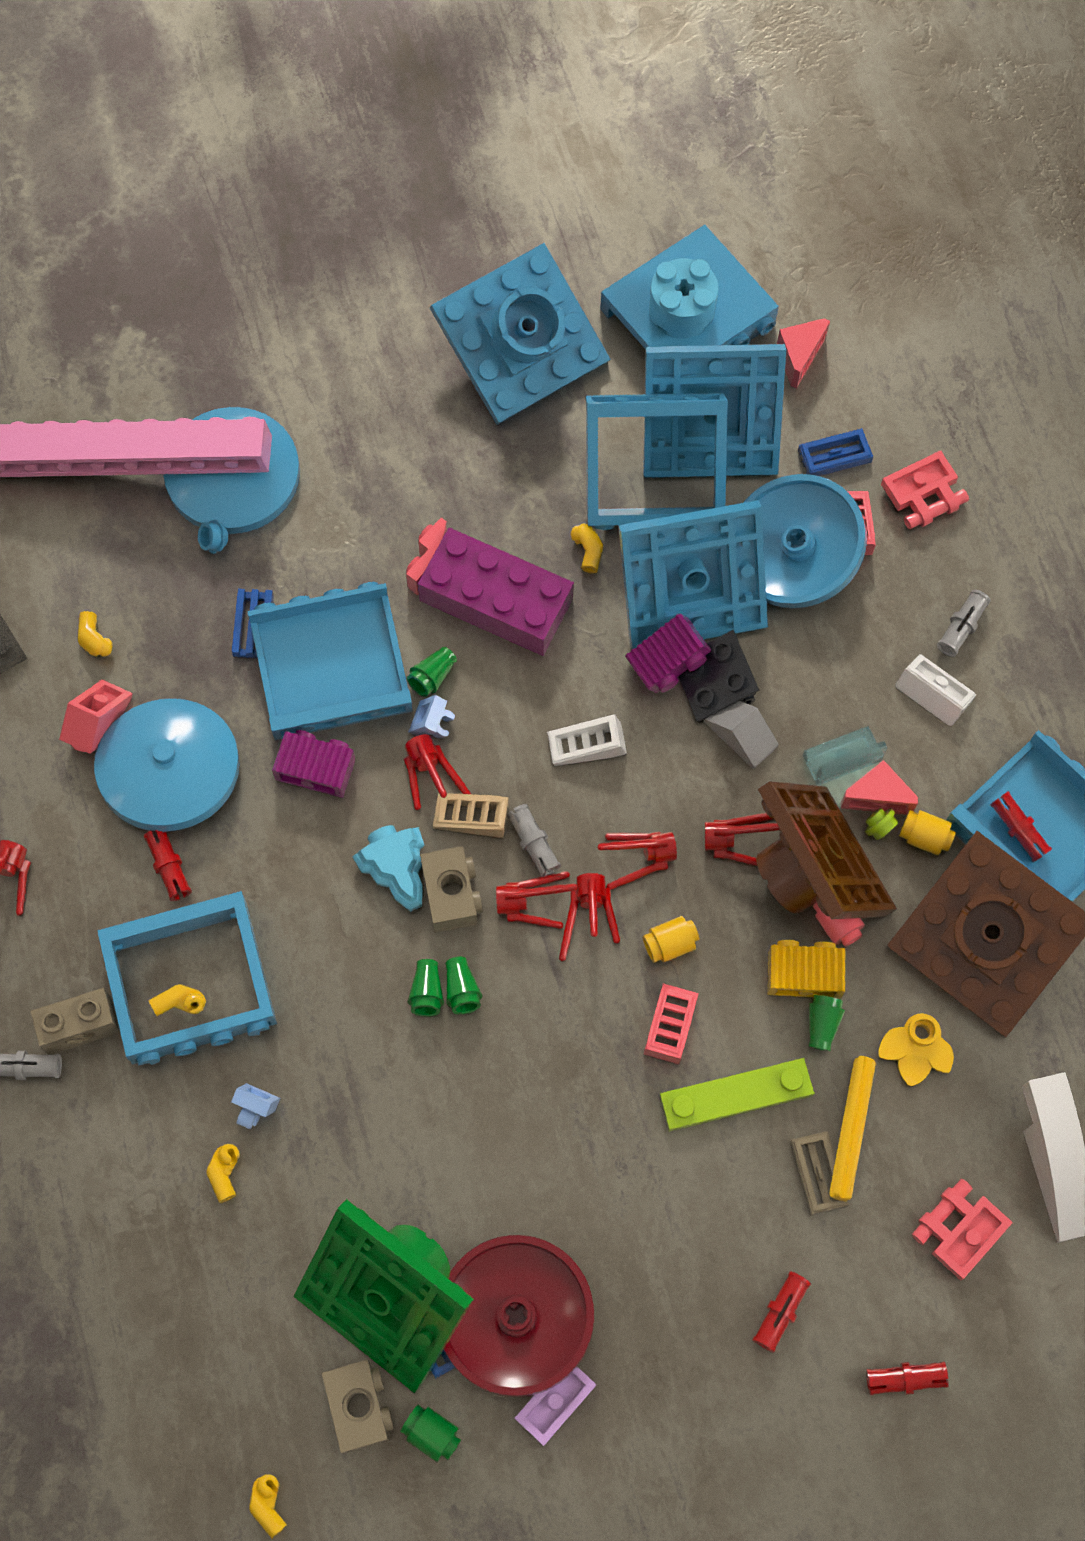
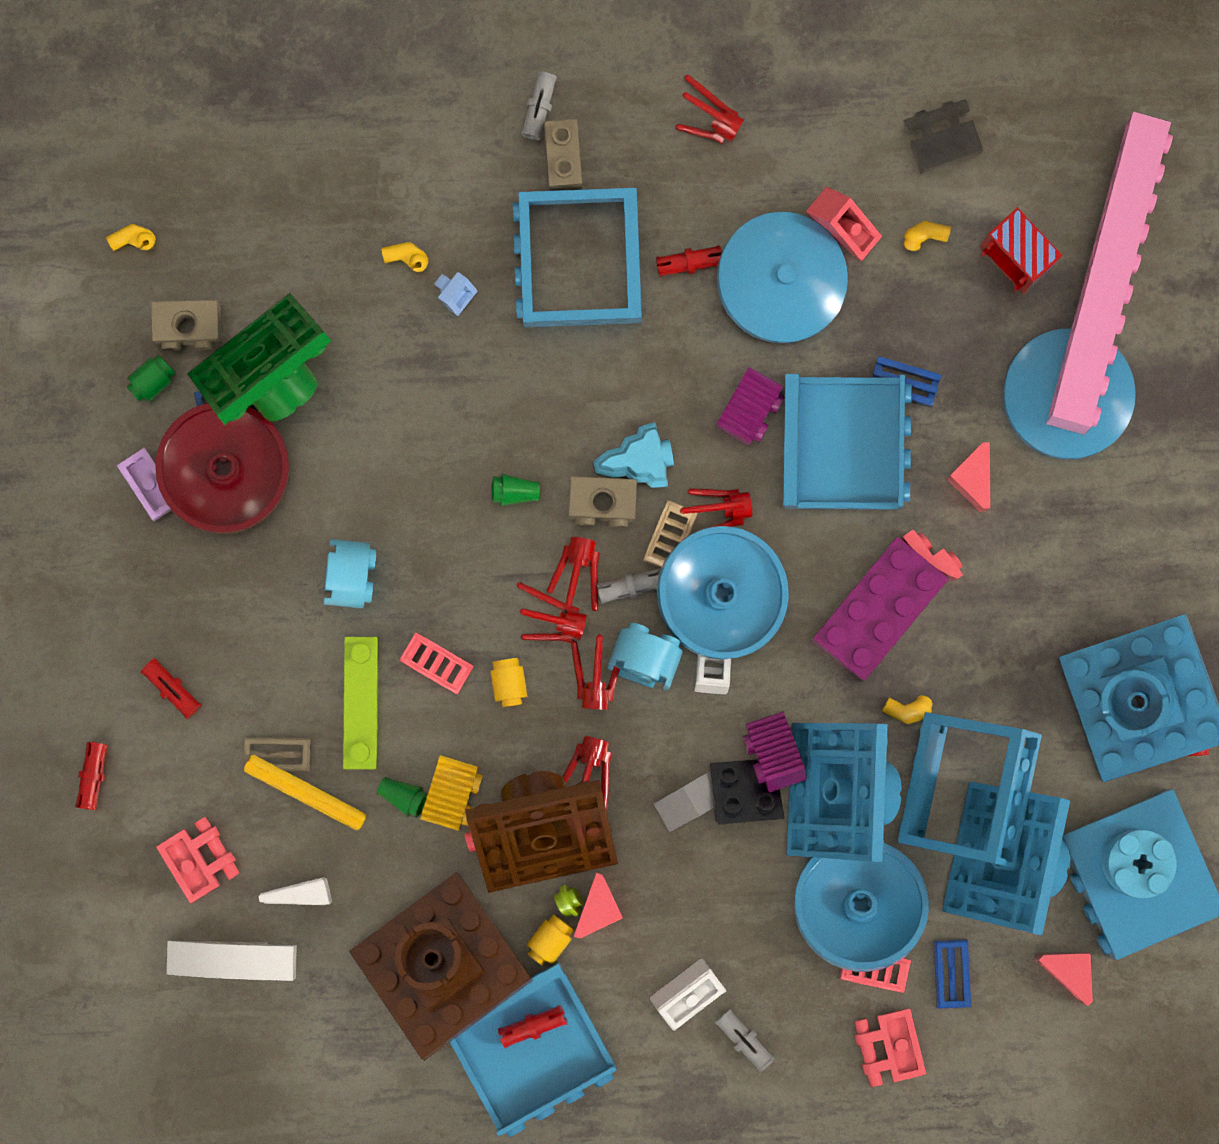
camera: 105 degrees right, 15 degrees up
yellow arm [148,984,206,1017] -> none
dark azure plate [198,520,228,554] -> none
green cone [407,647,457,697] -> none
green cone [407,959,444,1017] -> none
light blue tile [409,695,455,738] -> none
clear light blue panel [803,726,888,786] -> none
yellow plate [878,1013,954,1087] -> none
none -> white slope [258,877,332,905]
none -> medium azure brick [323,539,376,608]
none -> medium azure brick [607,623,683,691]
none -> dark azure dish [657,526,789,659]
none -> coral slope [946,442,990,512]
none -> red container [979,207,1063,294]

